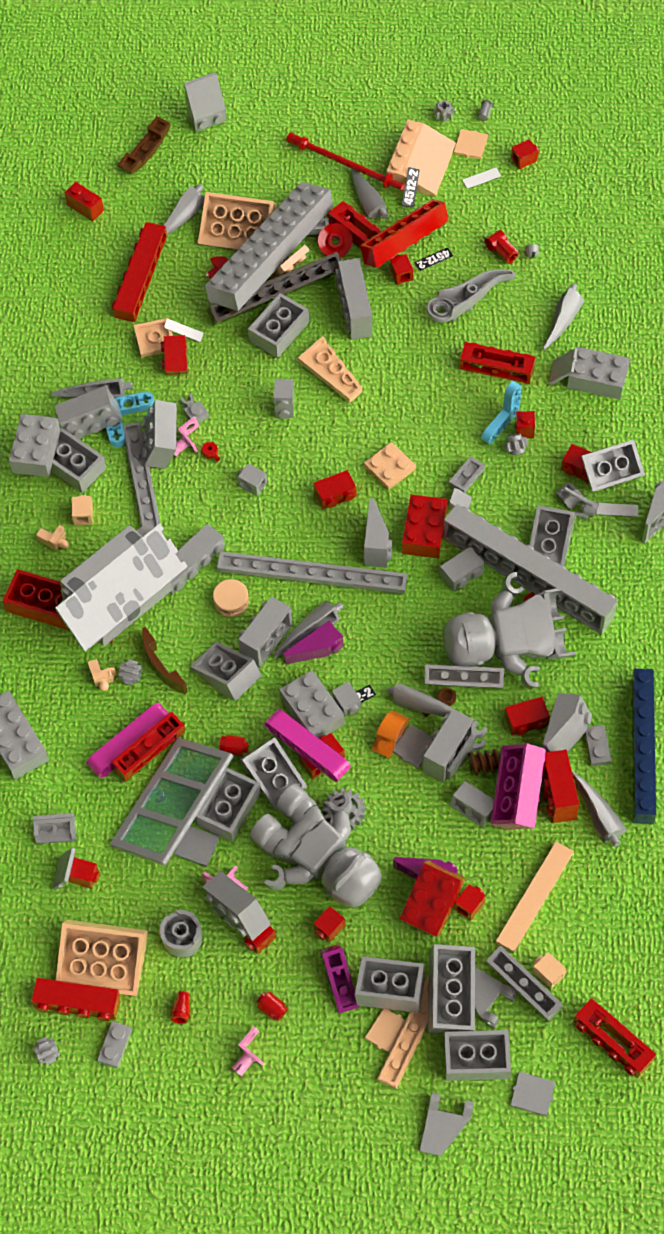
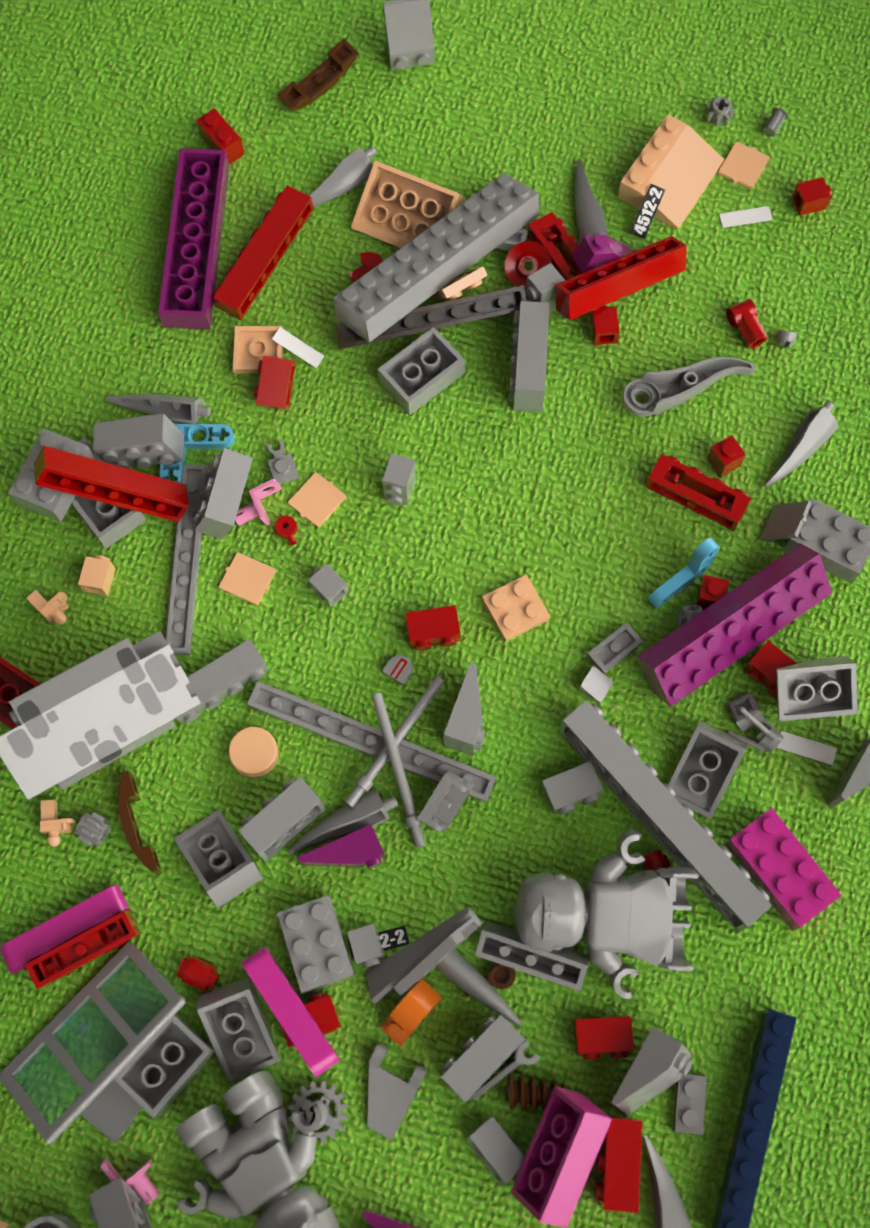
camera: 15 degrees right, 10 degrees up
red bar [286,132,405,191] -> none
light nougat wing [298,336,362,403] -> none
light grey piece [393,724,433,769] -> none
red brick [402,494,448,559] -> none
sticker [414,247,453,271] -> none
none -> red brick [34,445,189,522]
none -> magenta brick [158,148,230,330]
none -> light nougat piece [219,552,276,606]
none -> light nougat piece [288,472,346,528]
none -> light grey bar [344,676,444,808]
none -> light grey wedge [366,907,483,1004]
none -> light grey flag [367,1043,428,1140]
none -> light grey bar [371,692,426,848]
none -> light grey tile [382,655,413,686]
none -> light grey hinge [417,770,474,832]
none -> light grey brick [525,263,565,312]
none -> magenta slope [572,234,633,273]
none -> magenta brick [637,543,833,707]
none -> red brick [707,435,746,478]
none -> dark pink brick [725,808,842,931]

